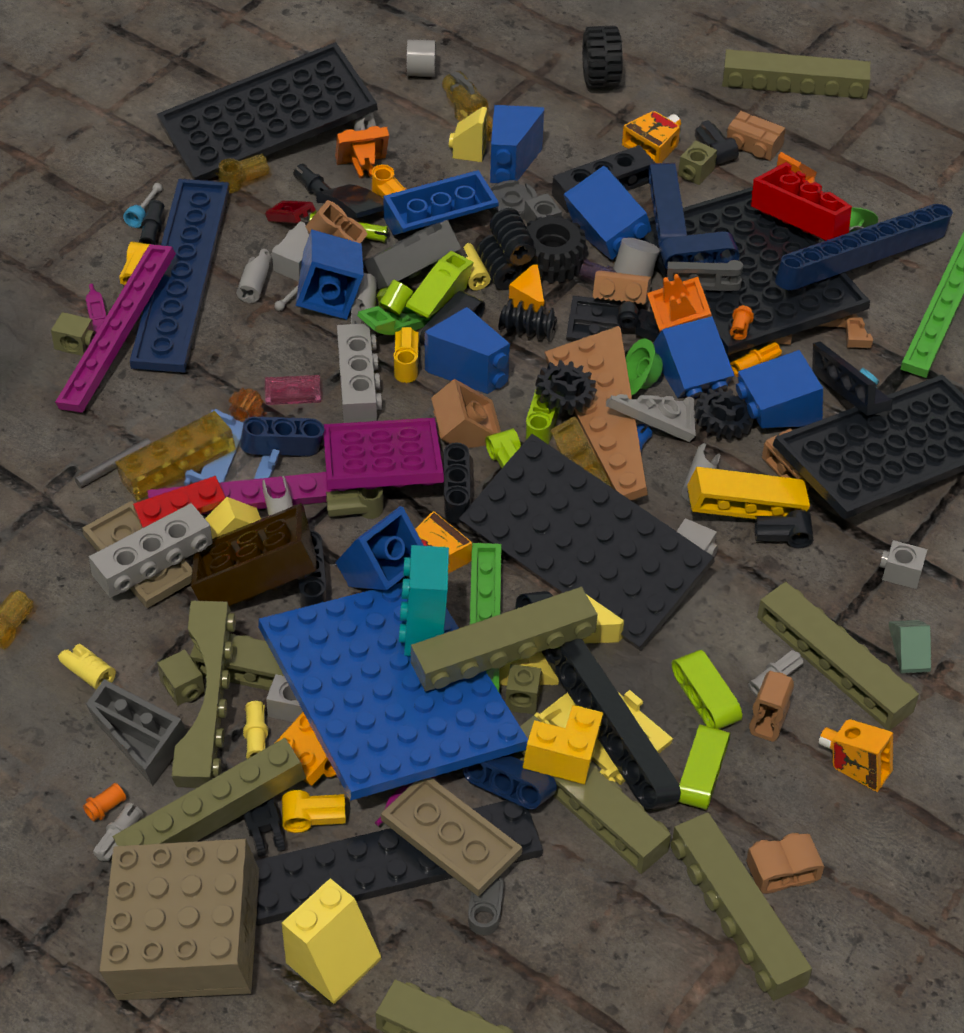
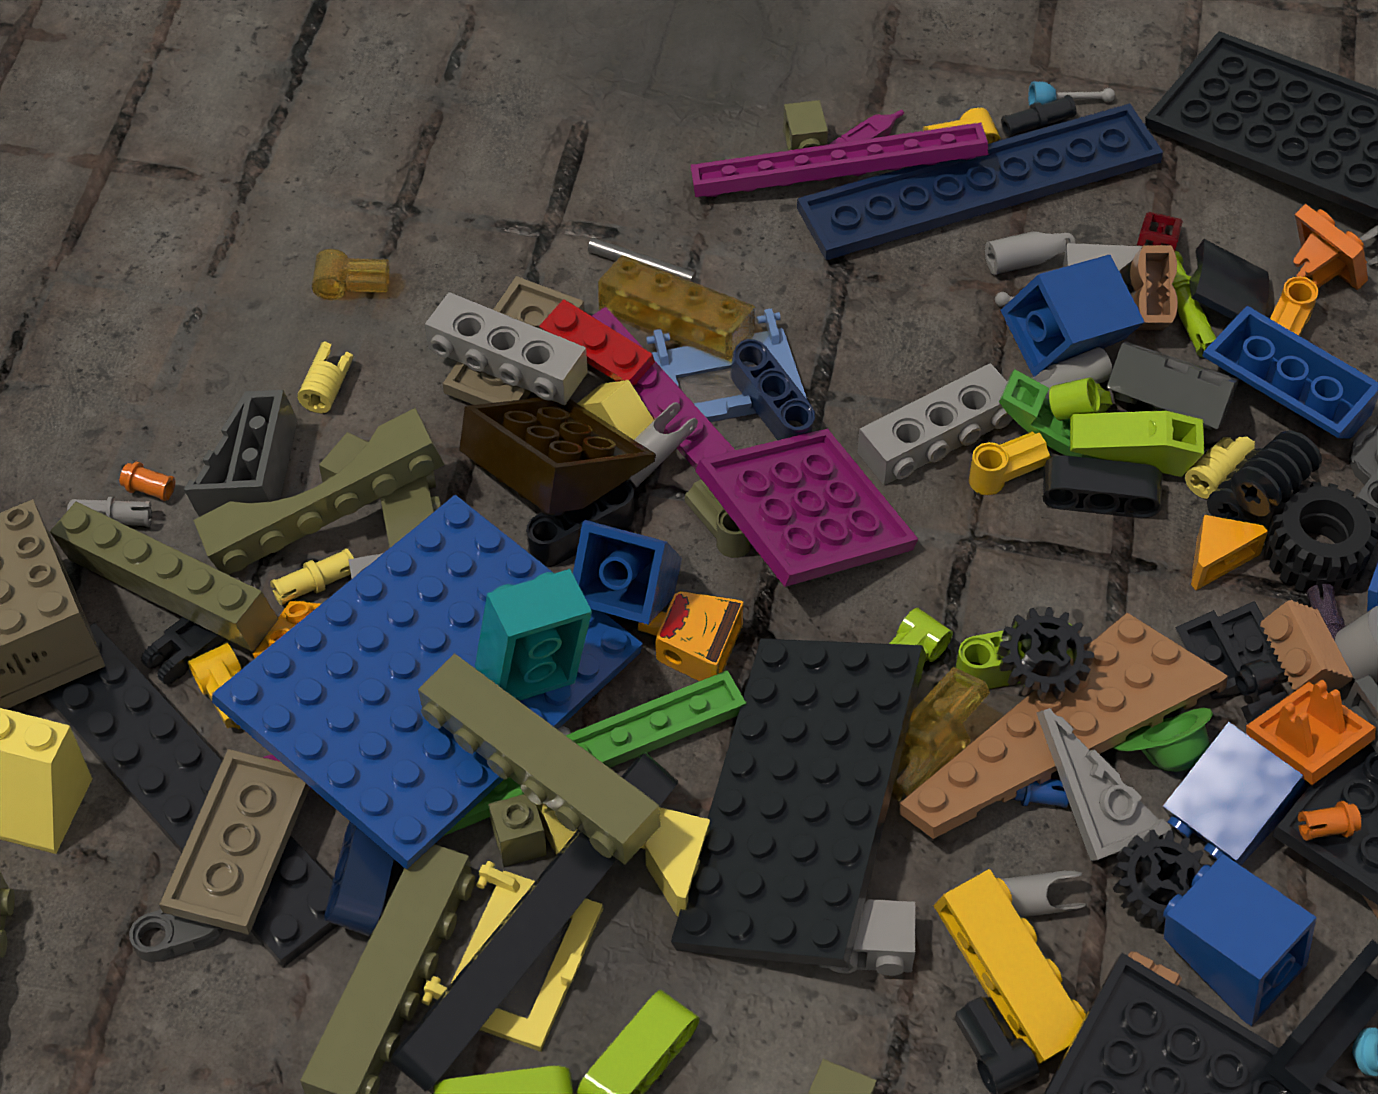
camera: 65 degrees right, 5 degrees up
clear yellow piece [219,154,269,193] -> none
clear orange gear [228,388,264,422] -> none
clear pink plate [265,375,321,405] -> none
black pin [293,164,332,195] -> none
blue slope [425,307,510,394] -> none
medium nougat slope [431,379,501,448] -> none
black beam [444,442,470,524] -> none
black piece [498,298,557,342] -> none
yellow brick [523,705,603,784] -> none
light orange axle [730,342,782,377] -> none

